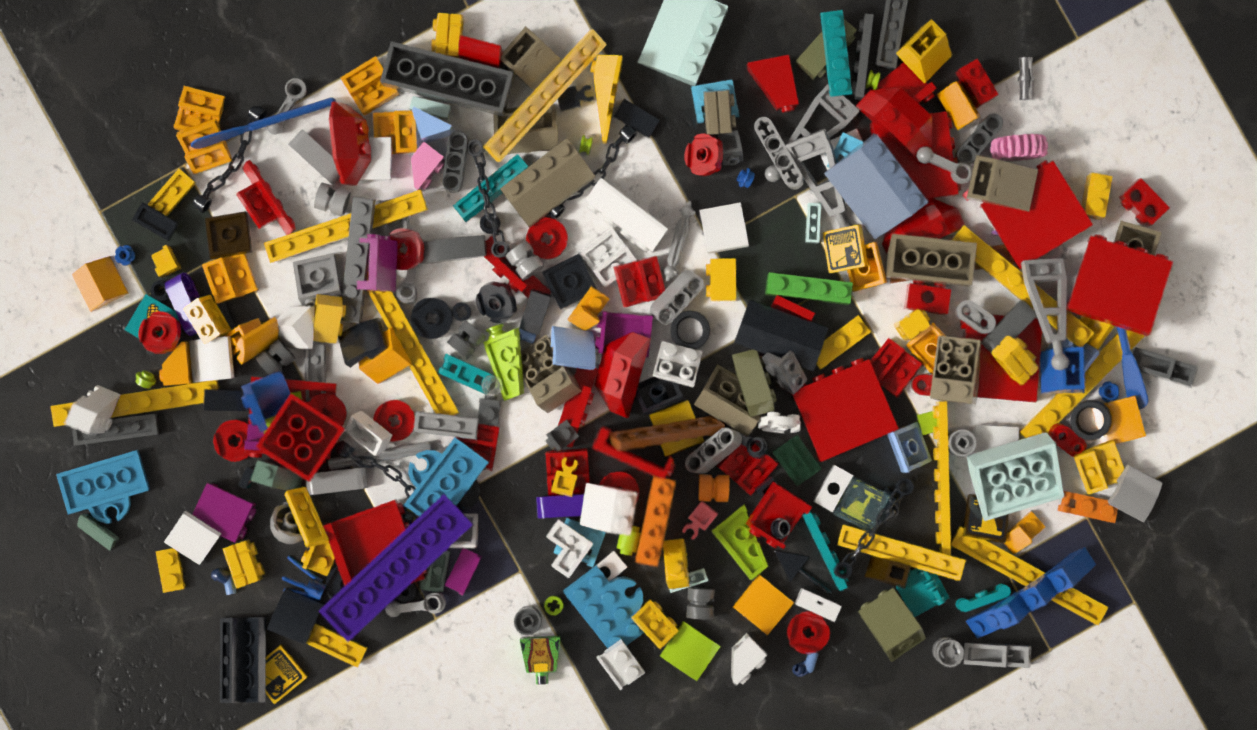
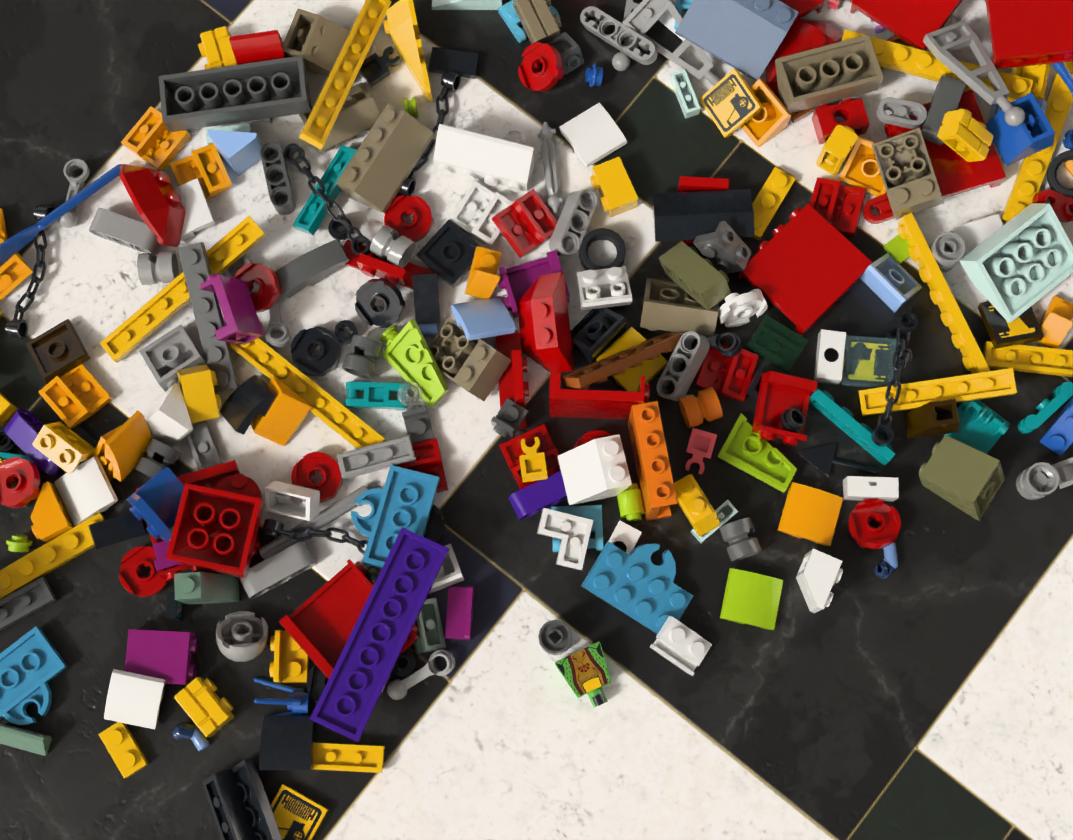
camera: 15 degrees left, 10 degrees down
red bracket [236,160,296,235] -> none
yellow plate [285,487,328,547] -> none
bright pink slope [411,142,445,190] -> none
lime bush [544,596,563,615] -> none
yellow bracket [631,600,679,649] -> none
bright green arch [765,273,853,305] -> none

